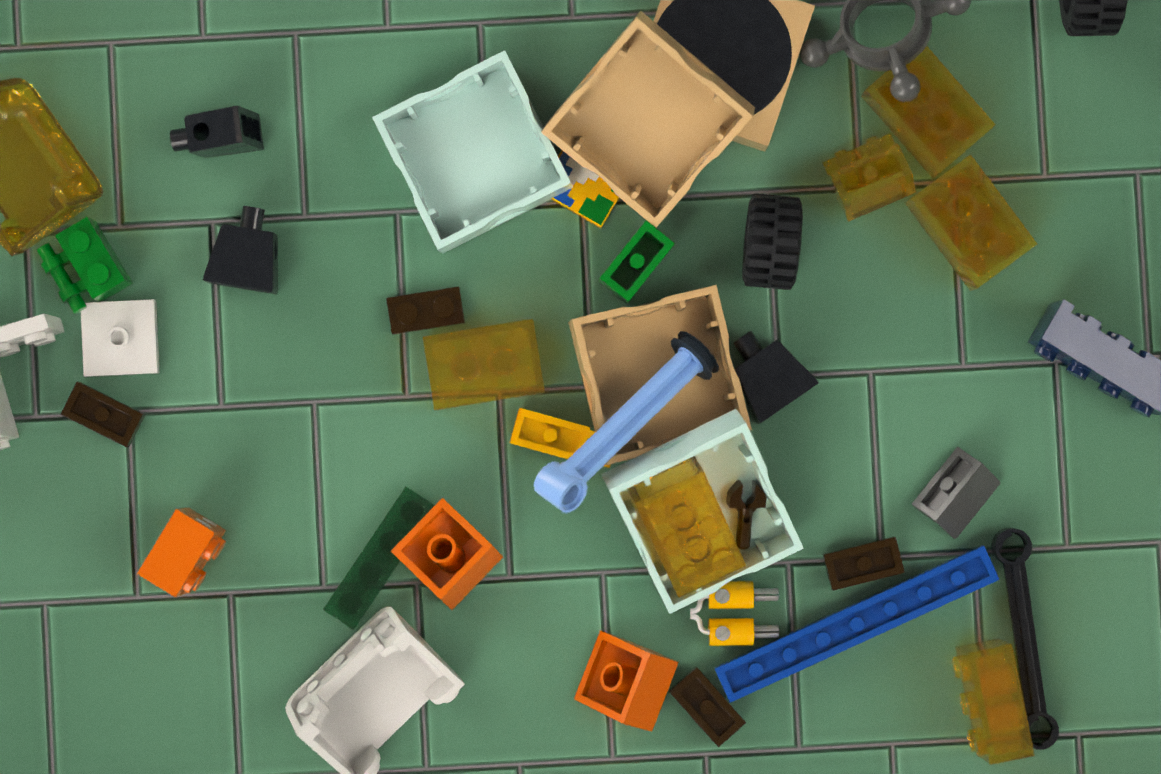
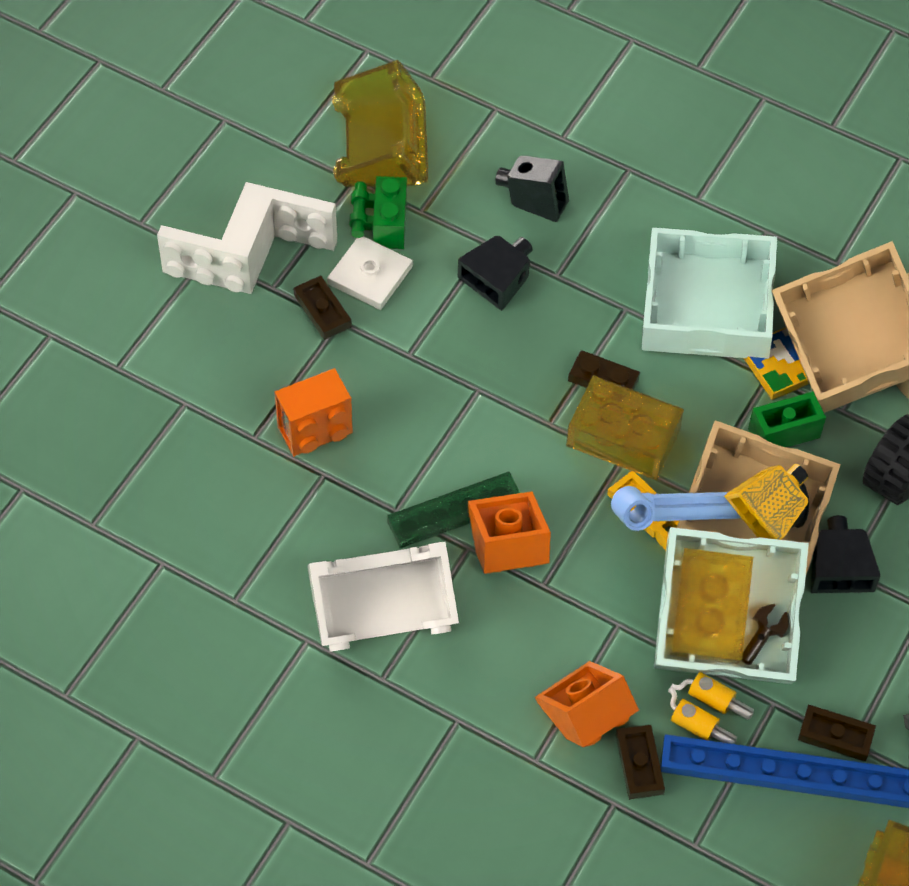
camera: 30 degrees right, 30 degrees down
none -> yellow torso [724,464,808,540]

